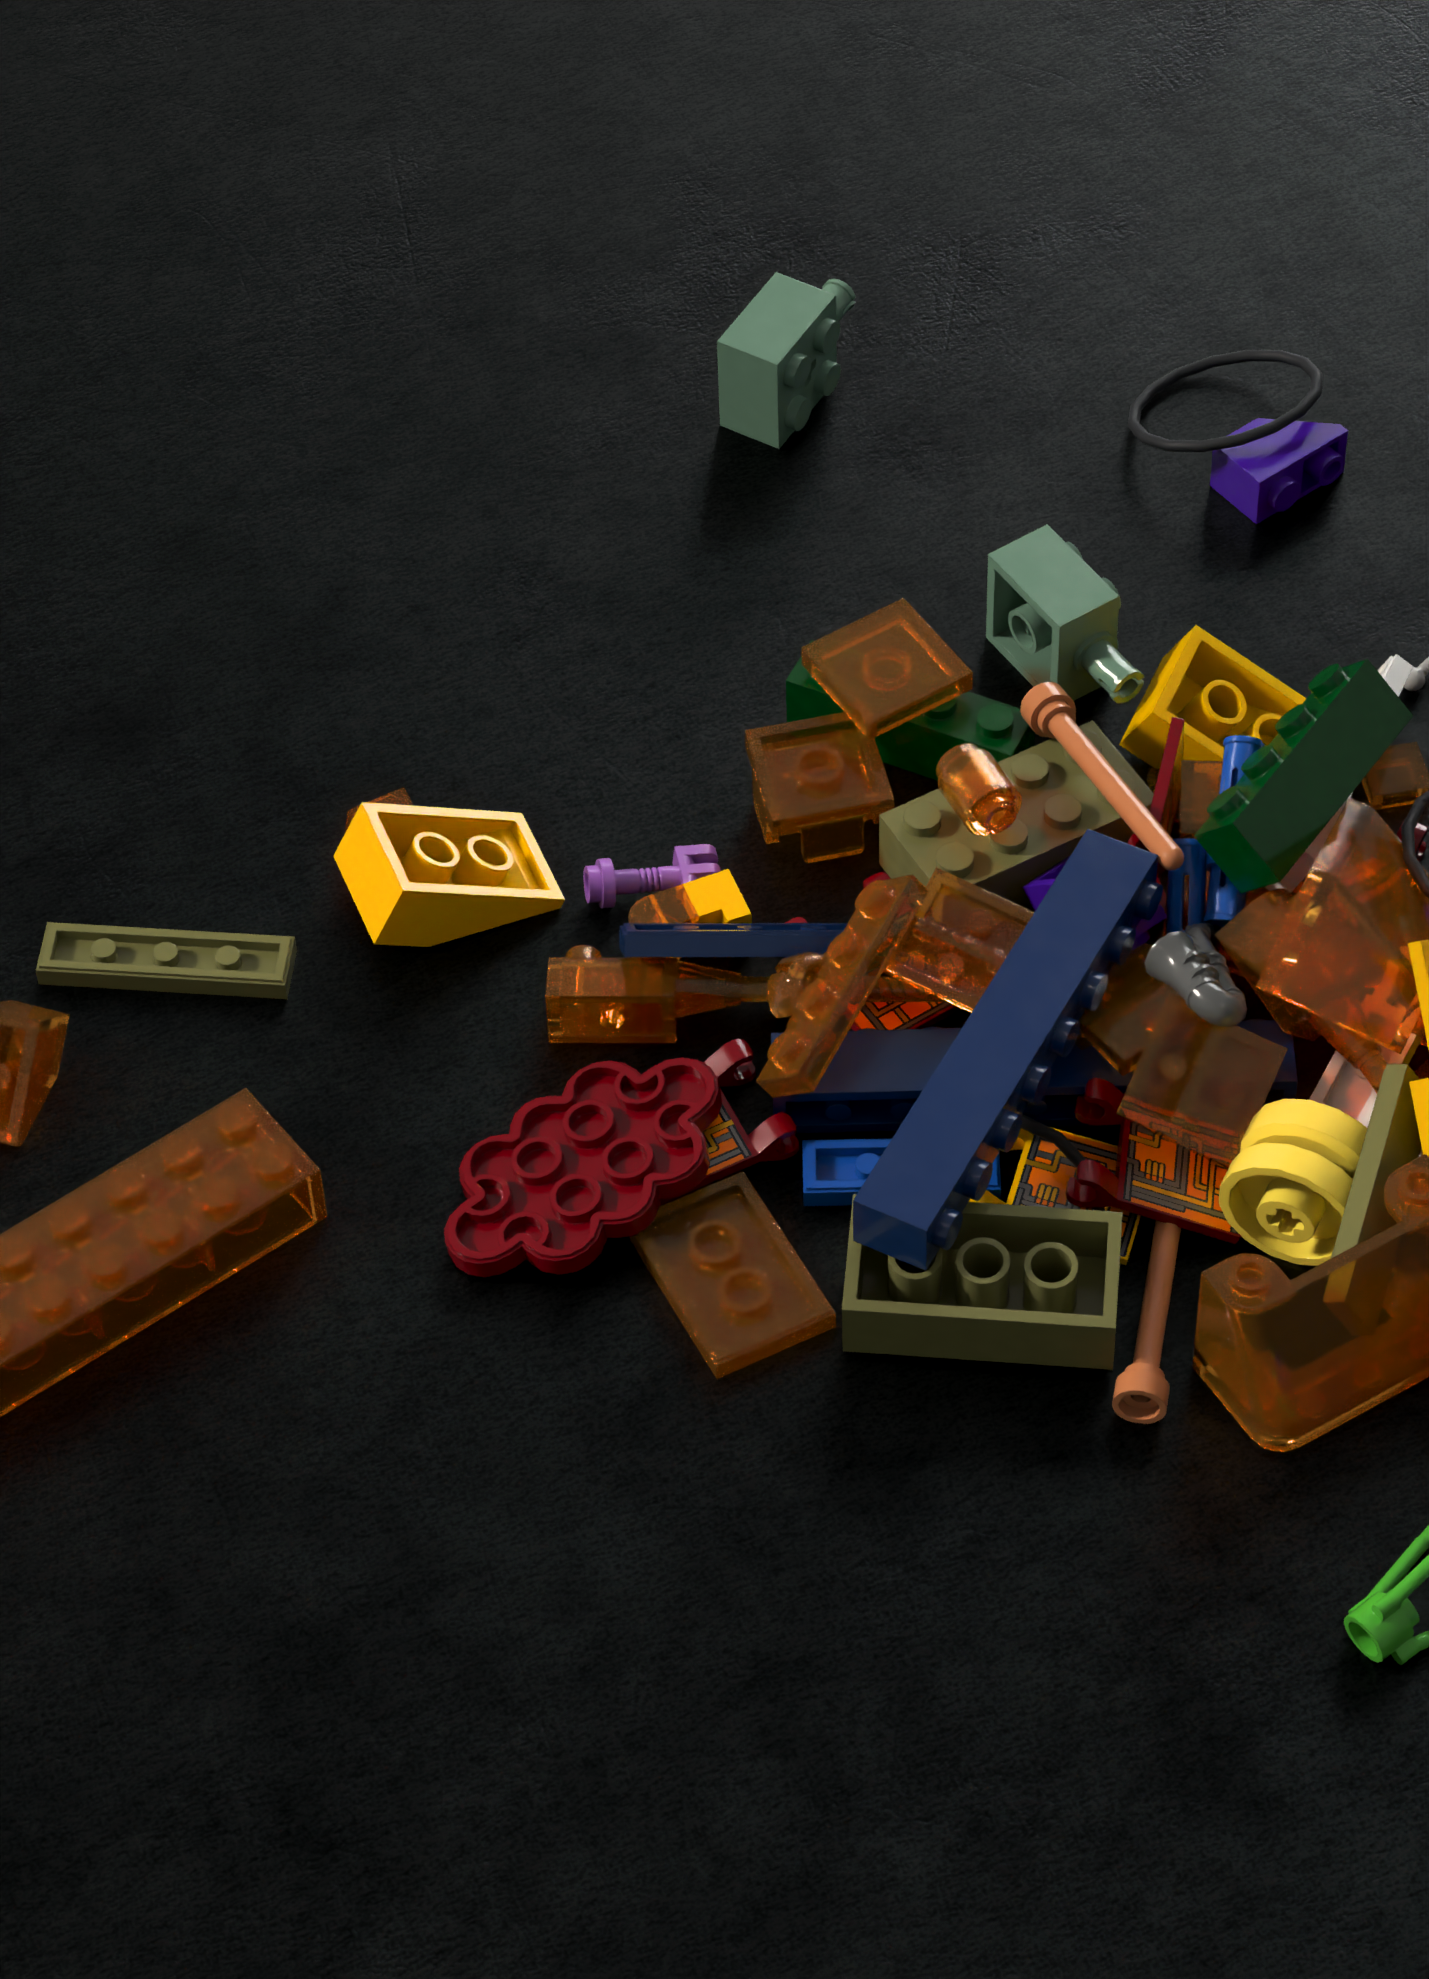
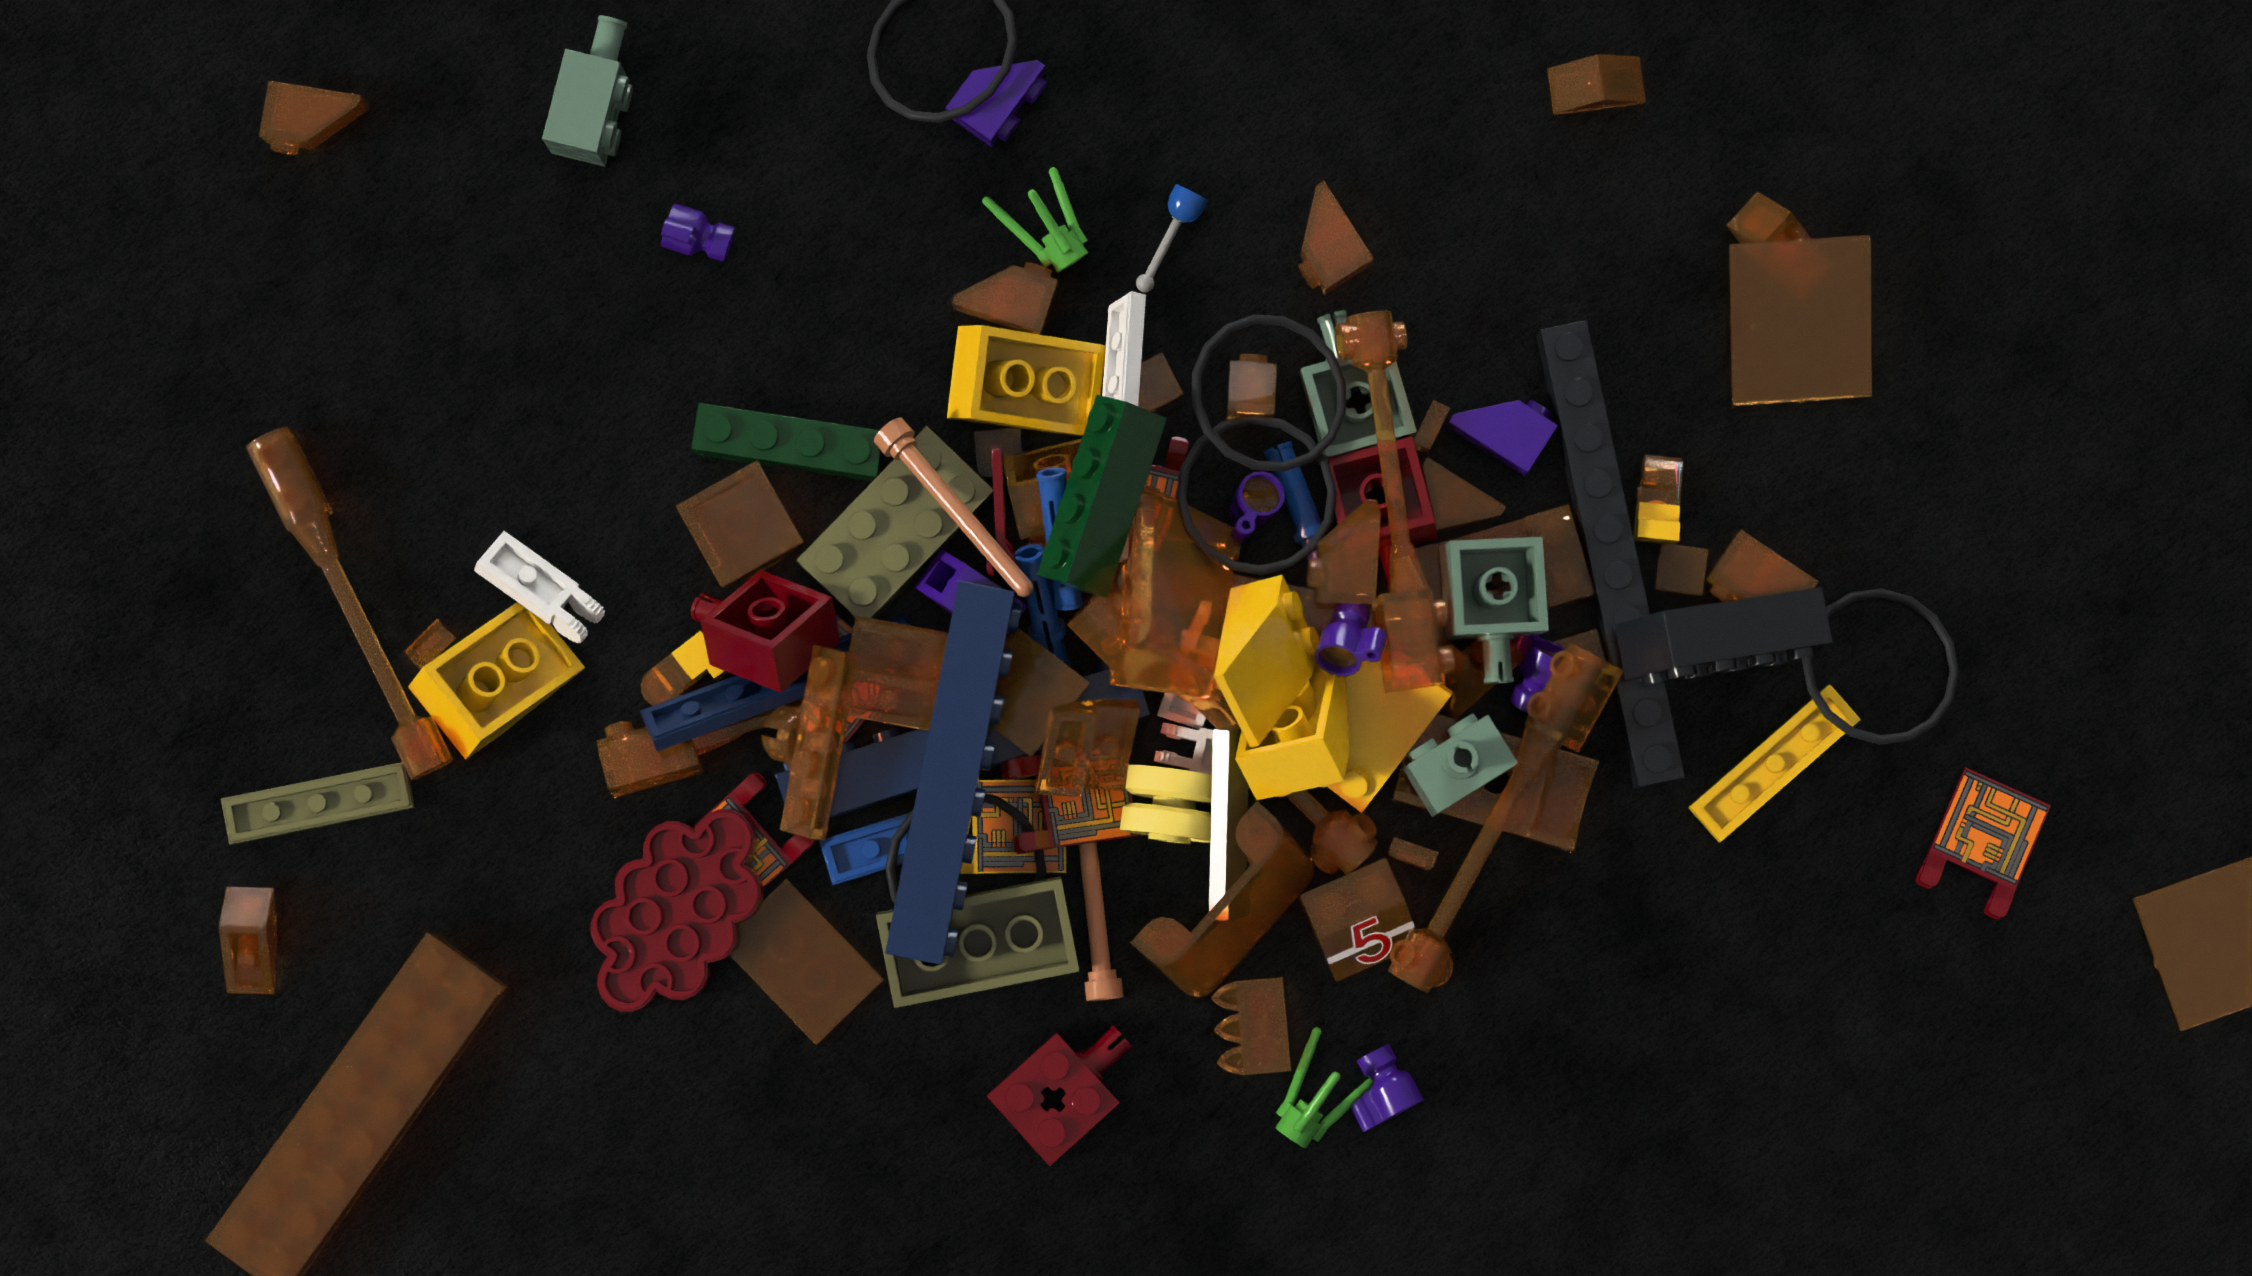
camera: 20 degrees left, 35 degrees up
medium lavender hinge [583,844,721,909] -> none
clear orange tile [801,598,973,740] -> none
clear orange brick [936,743,1022,836] -> none
sand green brick [986,524,1145,704] -> none
dark grey piece [1144,922,1247,1027] -> none
none -> clear orange bar [245,427,454,780]
none -> clear orange slope [259,81,367,155]
none -> white hinge [474,531,605,644]
none -> dark purple piece [661,203,736,262]
none -> dark red brick [691,570,840,693]
none -> clear orange slope [952,262,1058,335]
none -> bright green plant [982,167,1088,273]
none -> dark red brick [987,1025,1133,1166]
none -> clear orange plate [1211,977,1291,1075]

